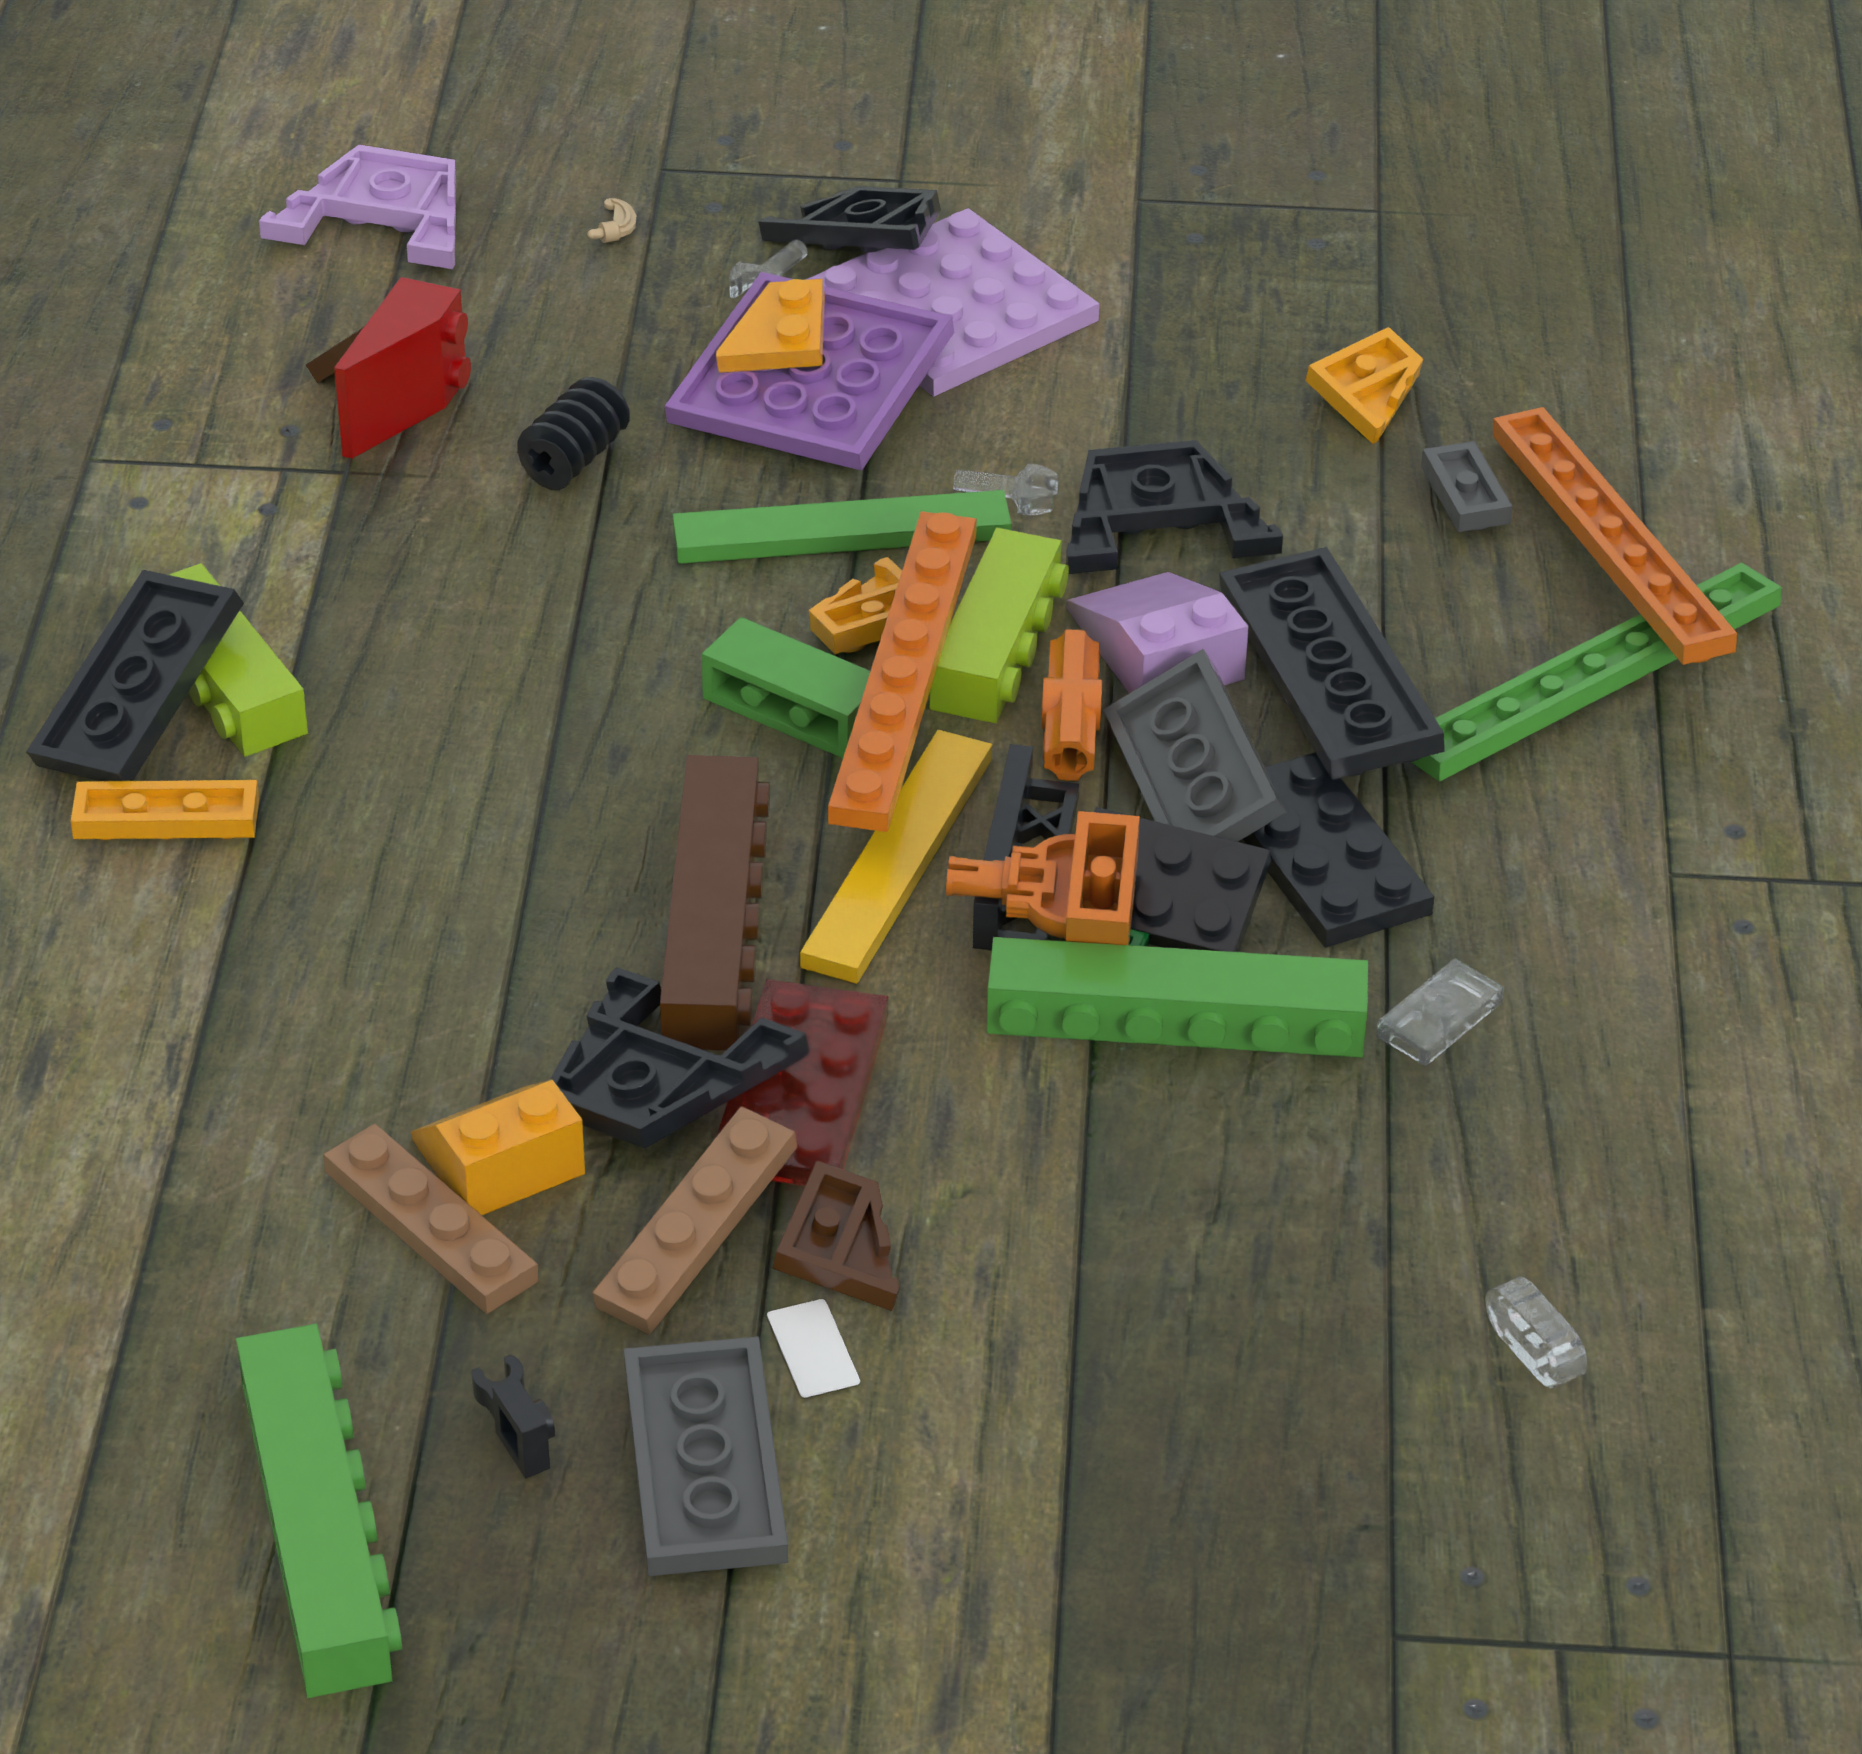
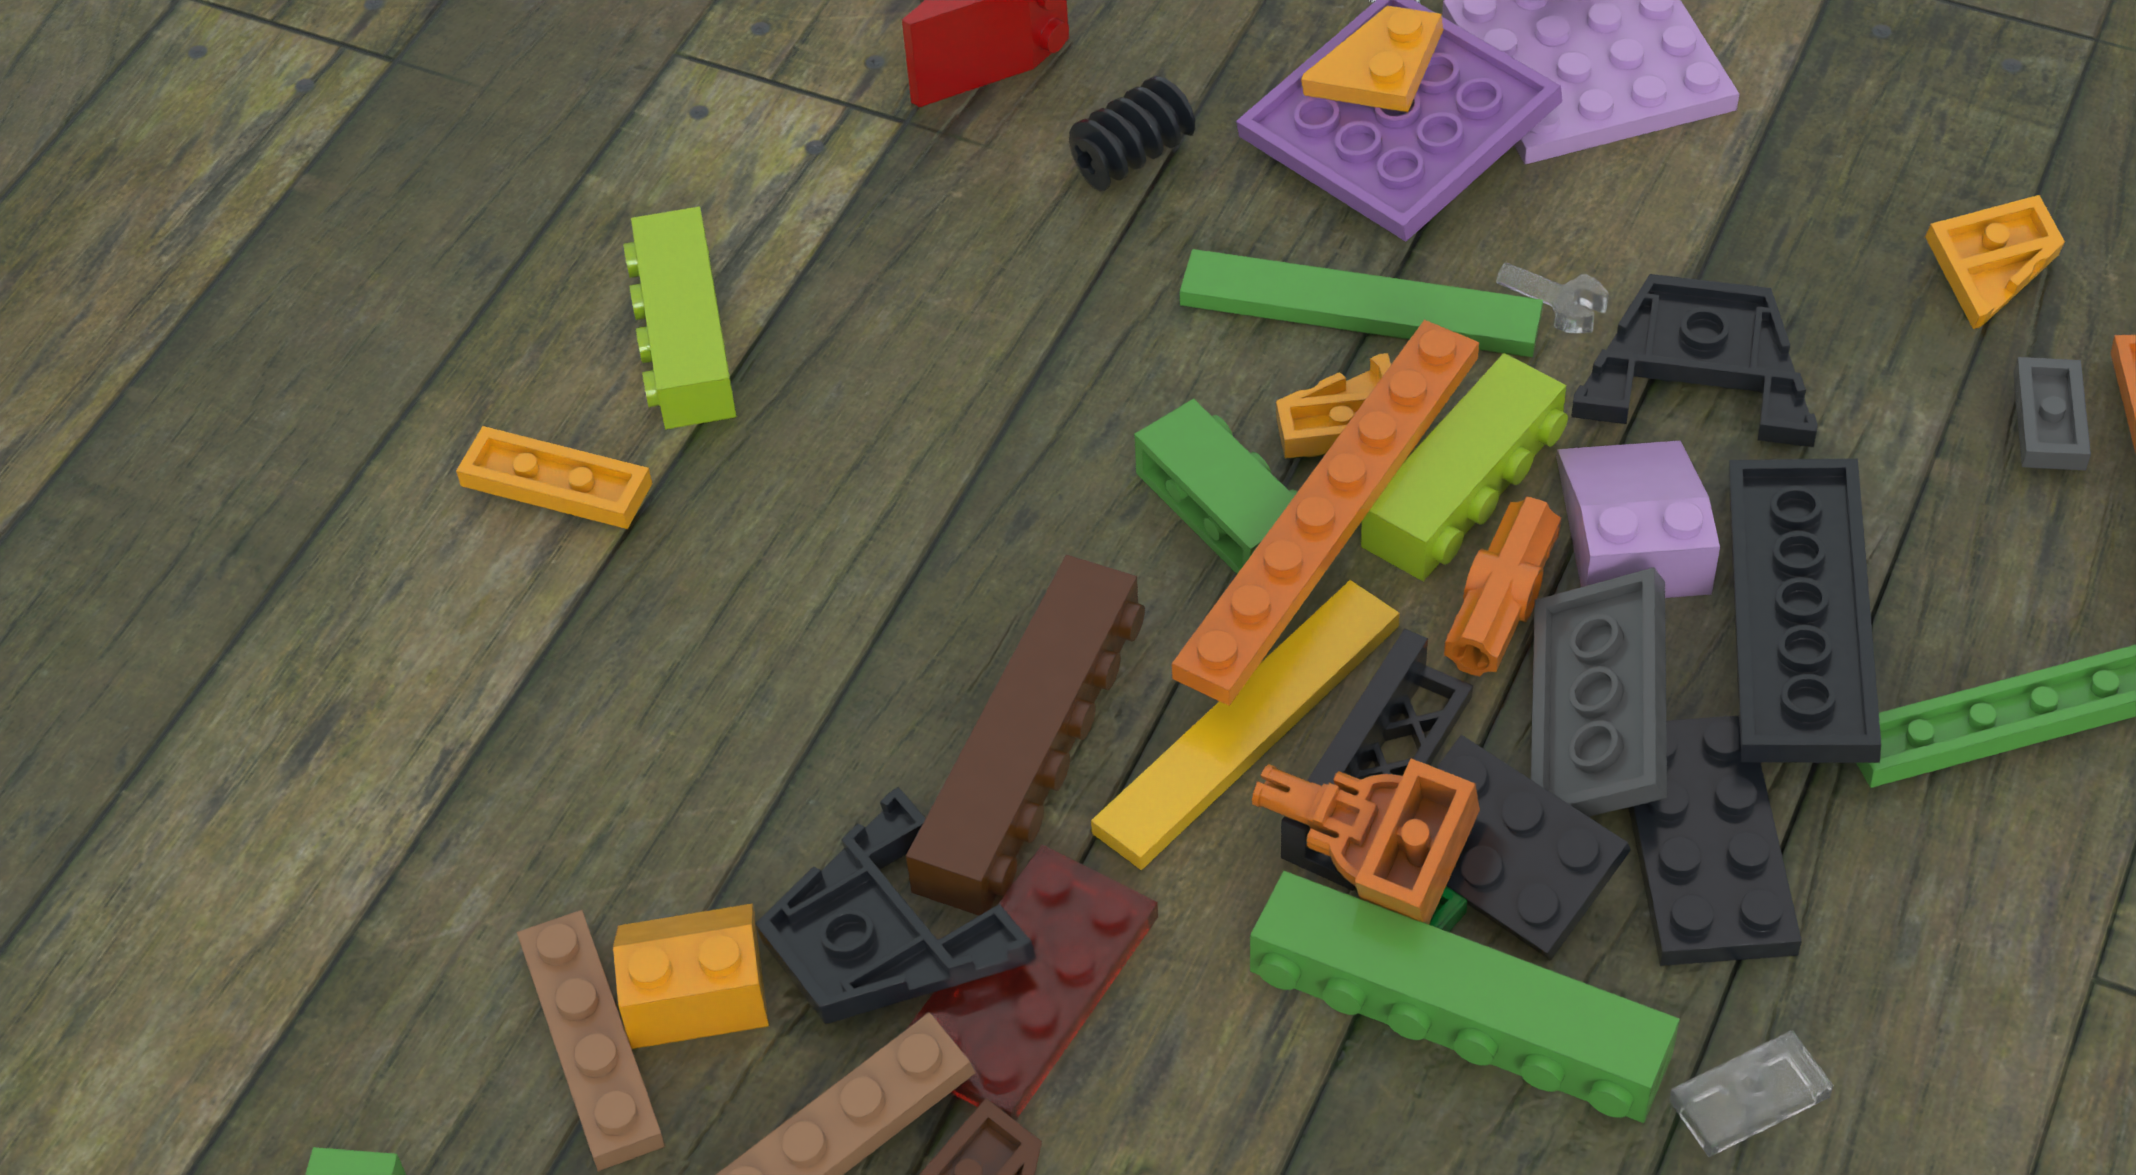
camera: 25 degrees right, 10 degrees up
black plate [26,570,244,781] -> none

